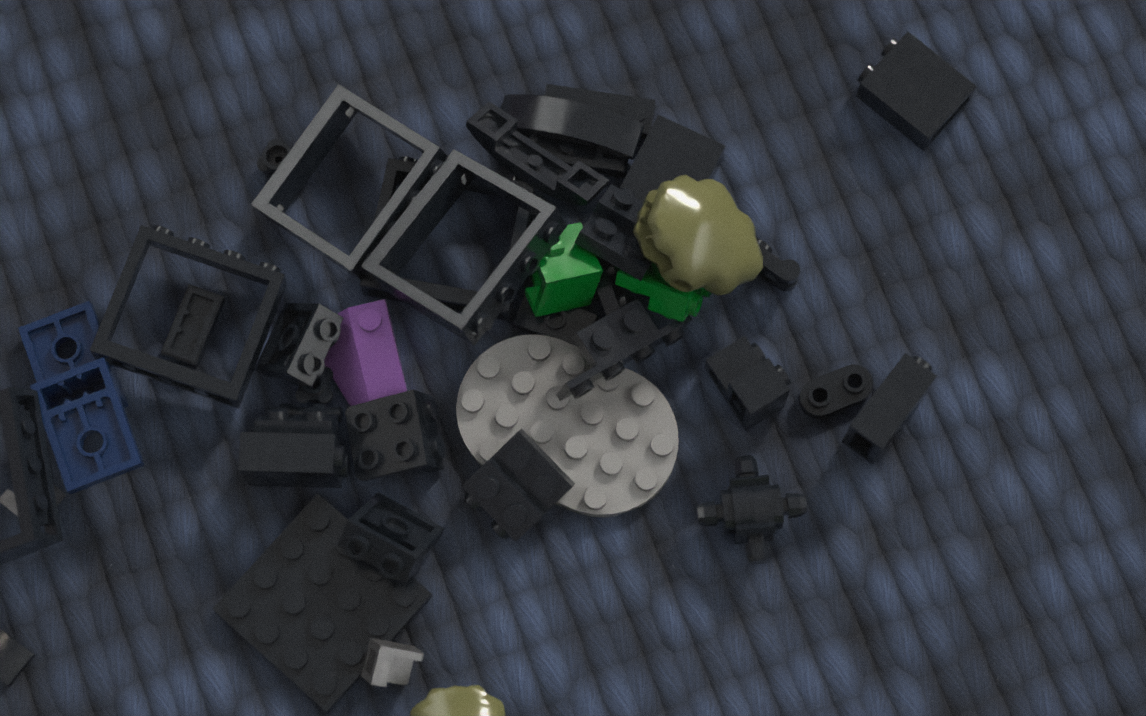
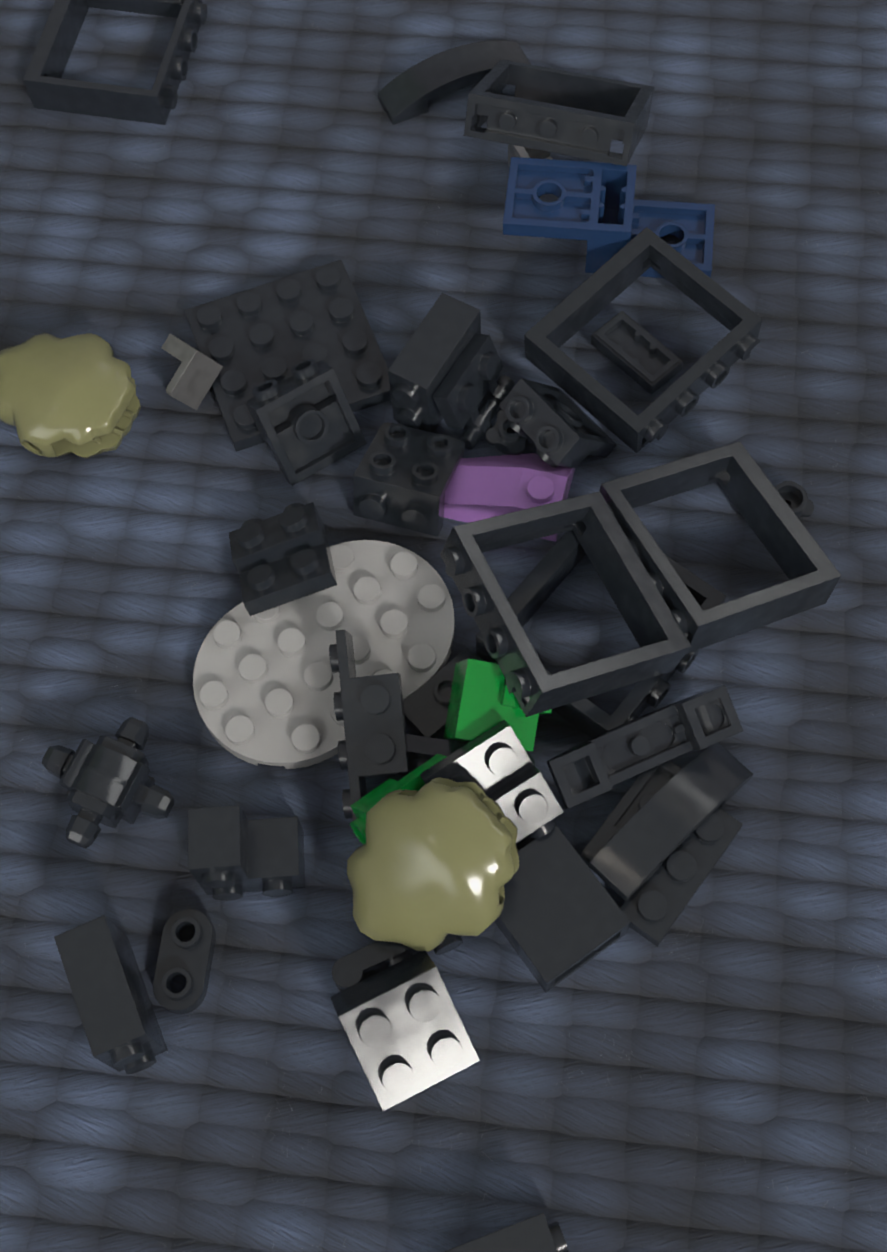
camera: 120 degrees right, 10 degrees down
none -> brick [330,951,480,1111]

